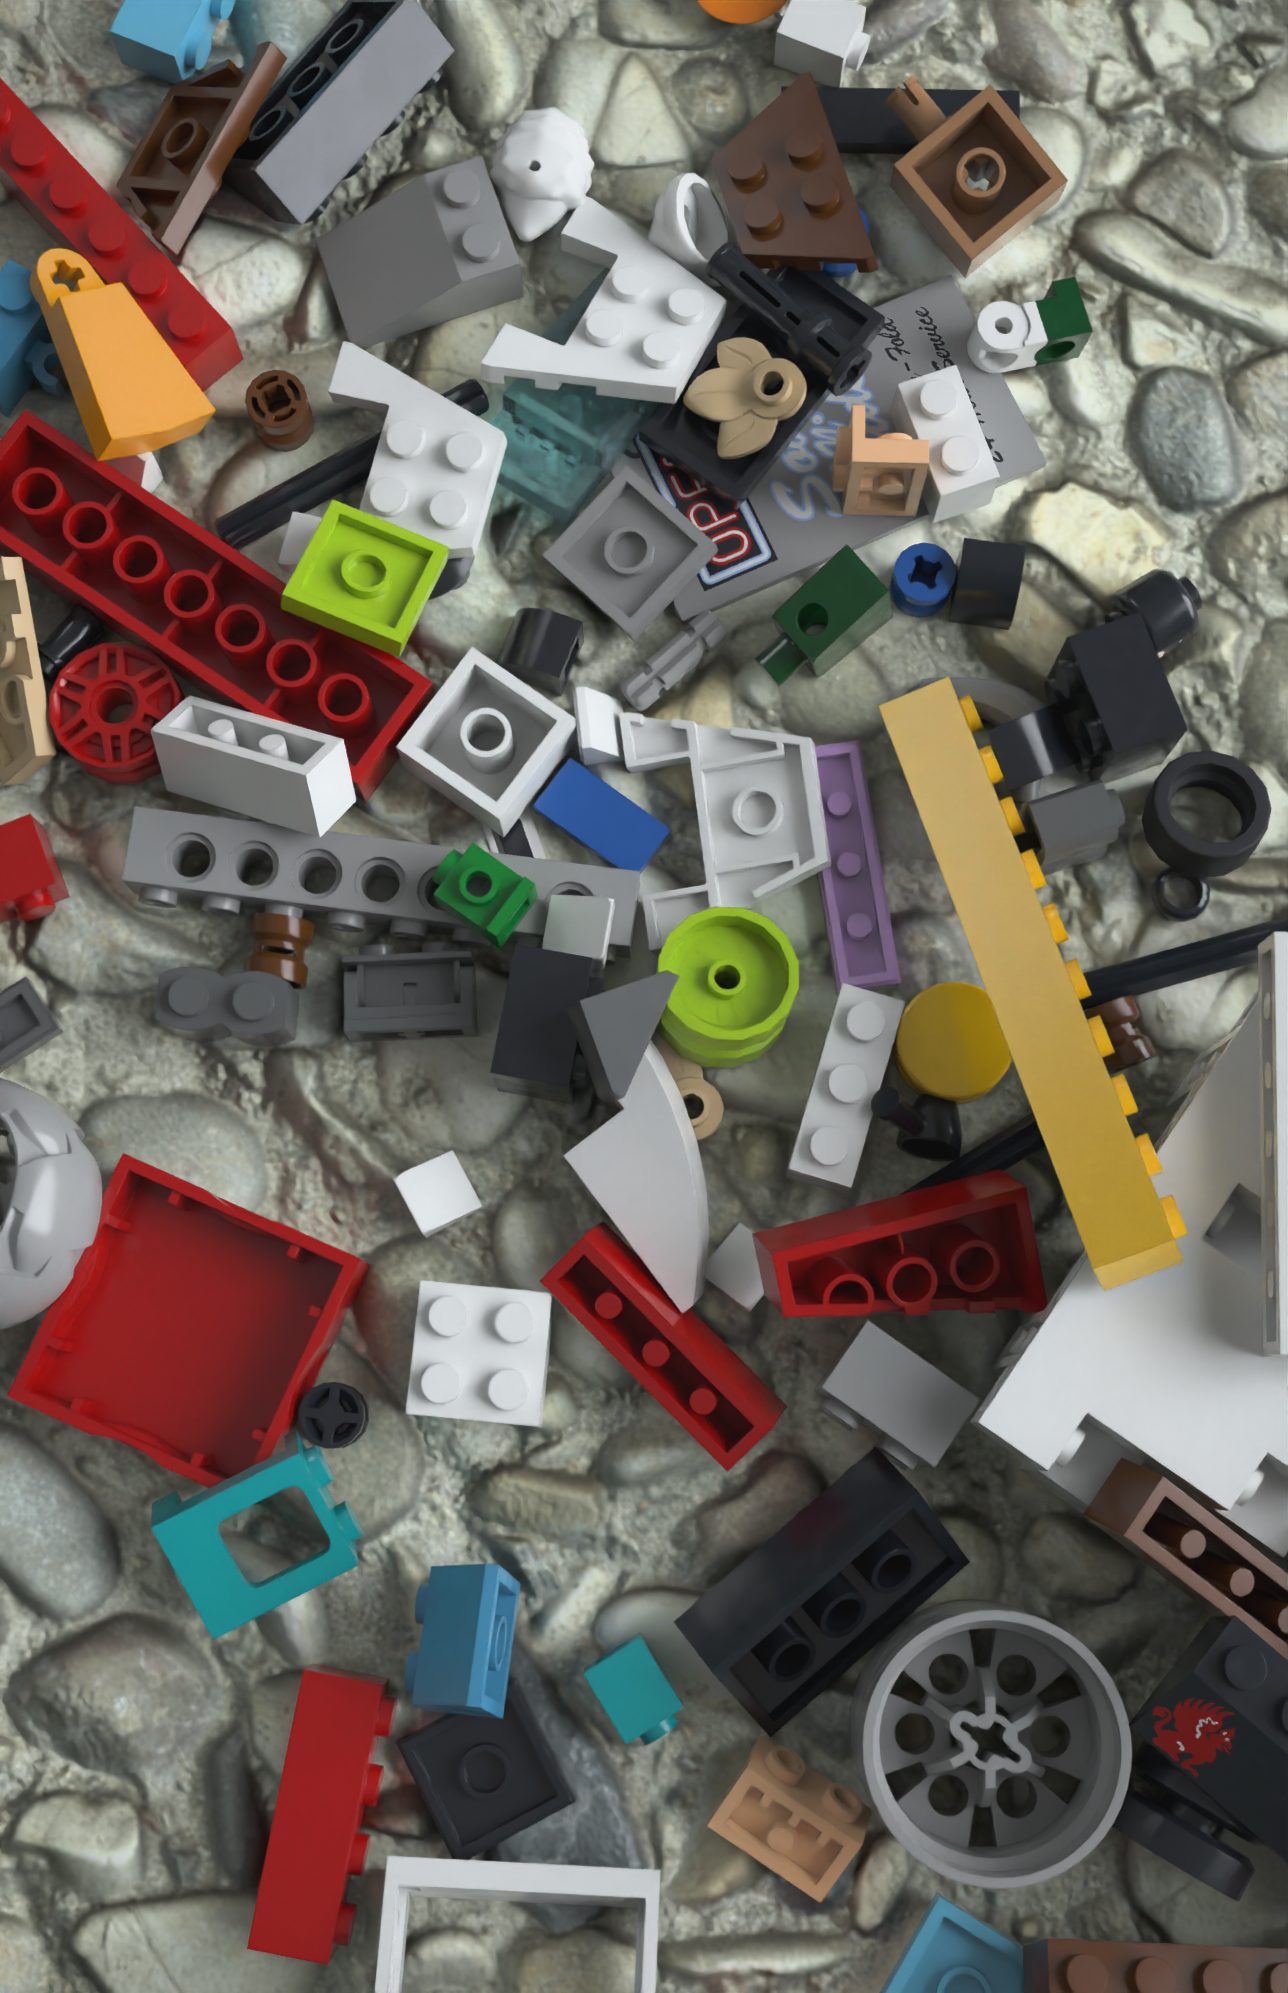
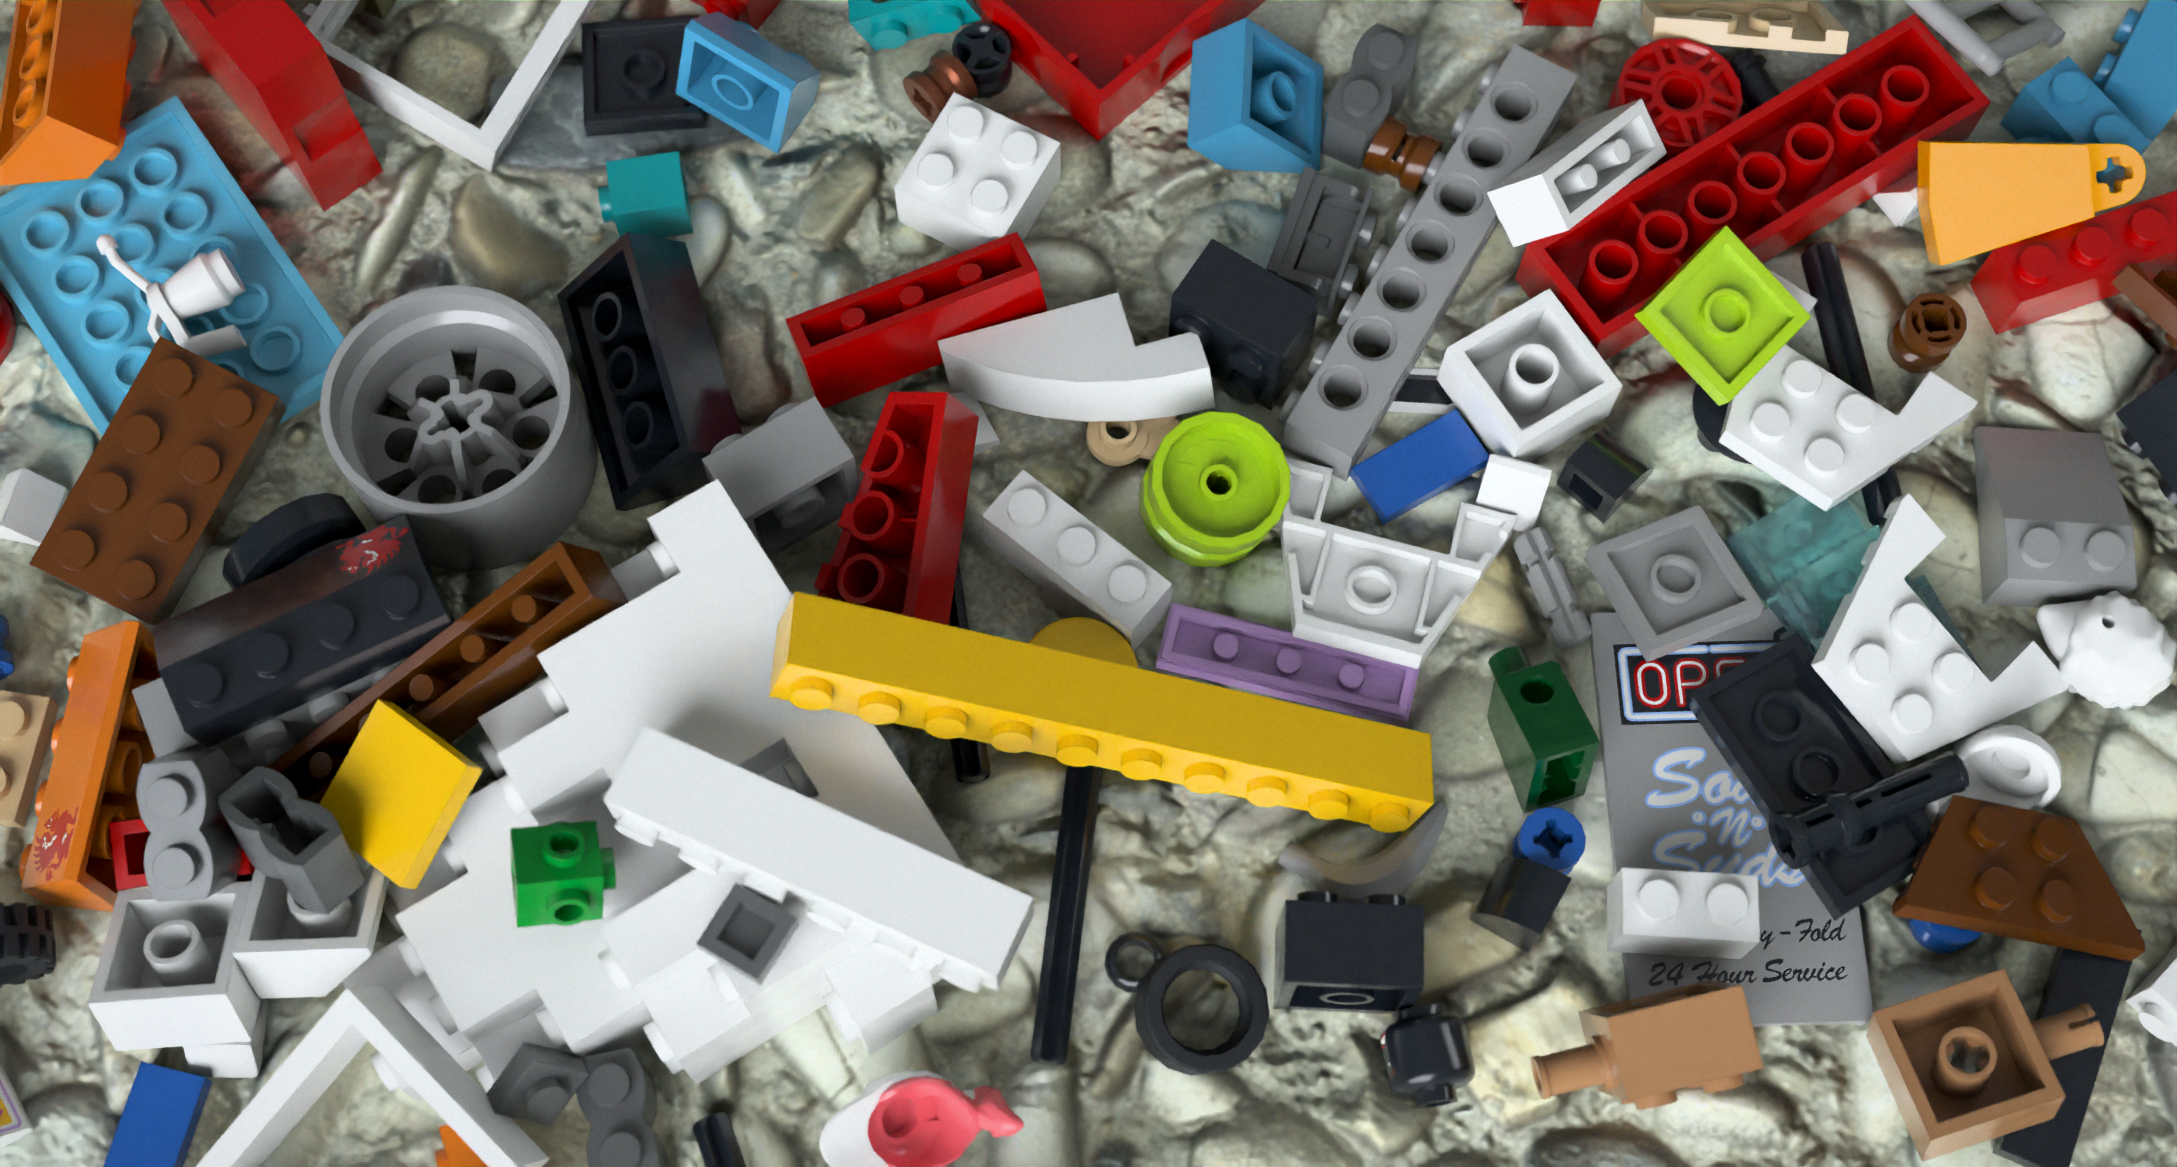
camera: 110 degrees right, 10 degrees down
white slope [393,1150,483,1238] -> none
green brick [432,842,538,949] -> none
white slope [542,895,615,969] -> none
dark grey slope [566,970,679,1103] -> none
tan plate [683,337,807,459] -> none
light nougat bracket [707,1736,872,1903] -> none
light nougat bracket [831,405,929,516] -> none
black bar [871,1087,962,1161] -> none
leg [967,277,1093,373] -> none
black brick [986,702,1079,791] -> none
dark grey brick [1014,779,1125,876] -> none
reddish brown wheel [1084,995,1156,1075] -> none
none -> copper wheel [903,49,978,124]
none -> dark azure slope [1187,17,1324,174]
none -> medium nougat brick [1531,980,1764,1110]

